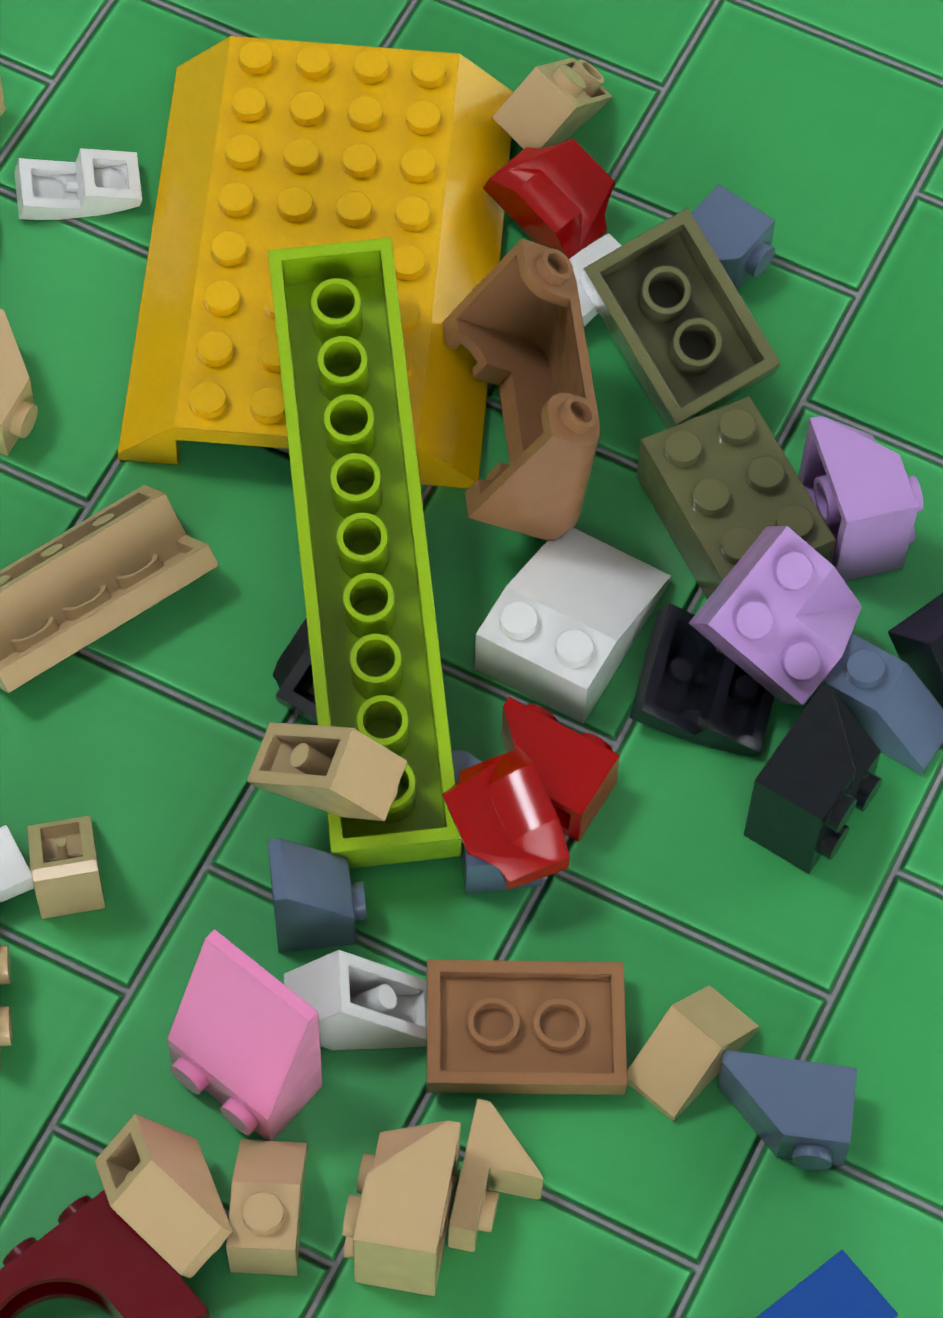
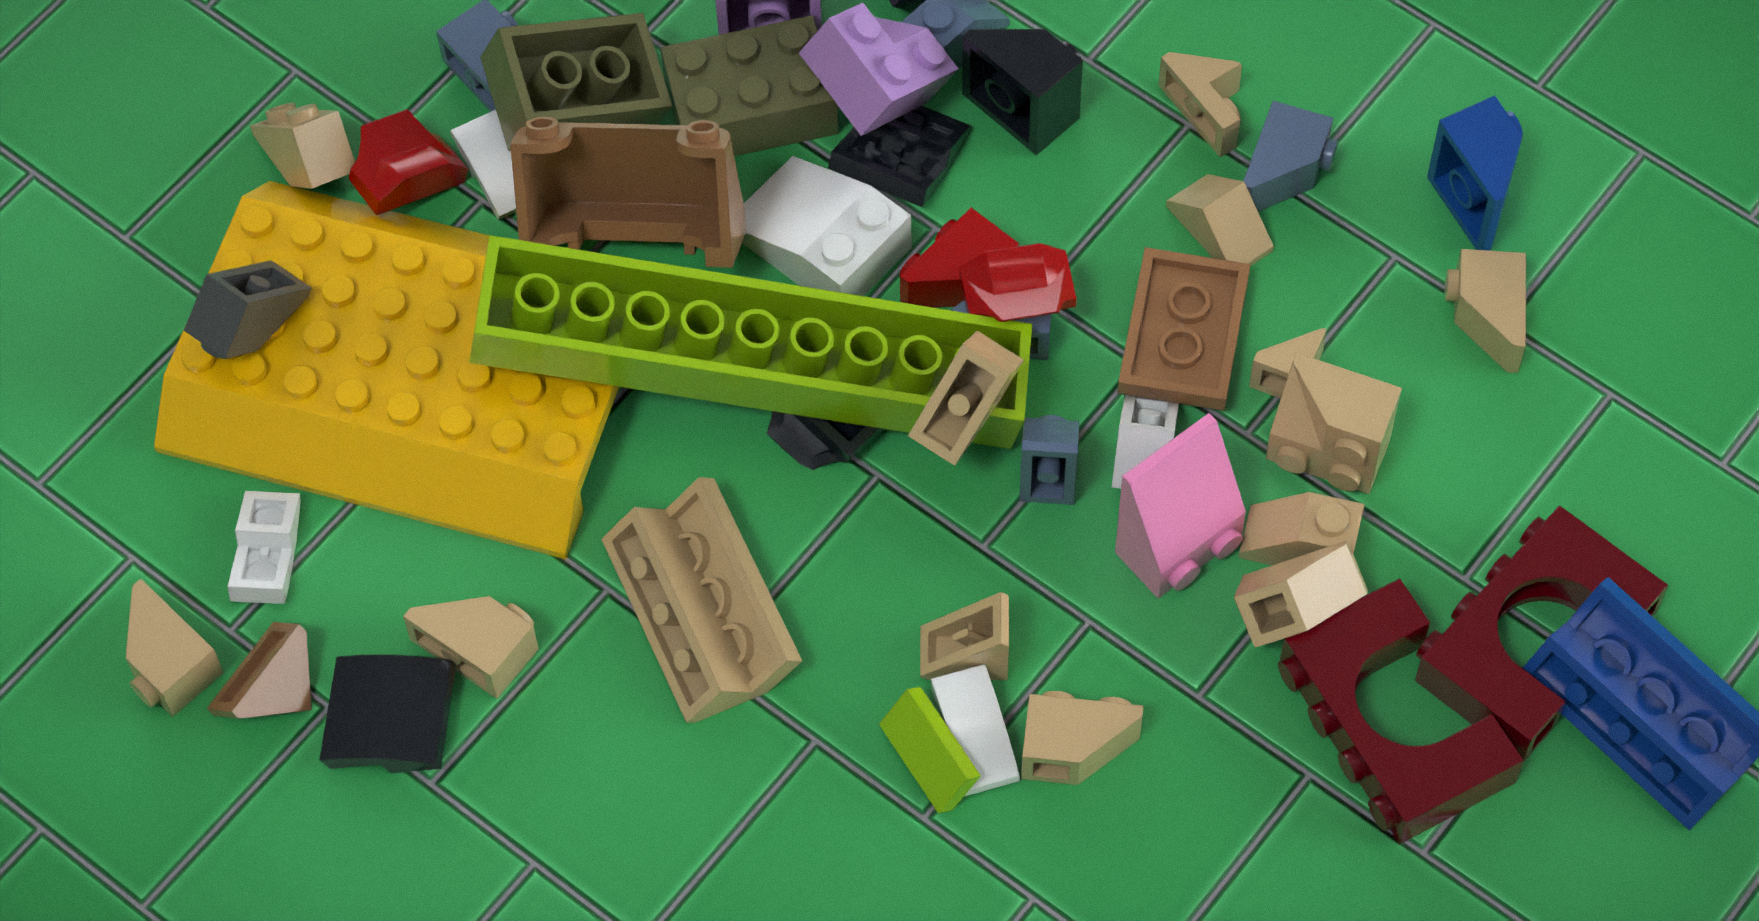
camera: 75 degrees left, 0 degrees up
none -> dark grey slope [184,260,312,359]
none -> tan slope [1158,52,1242,157]

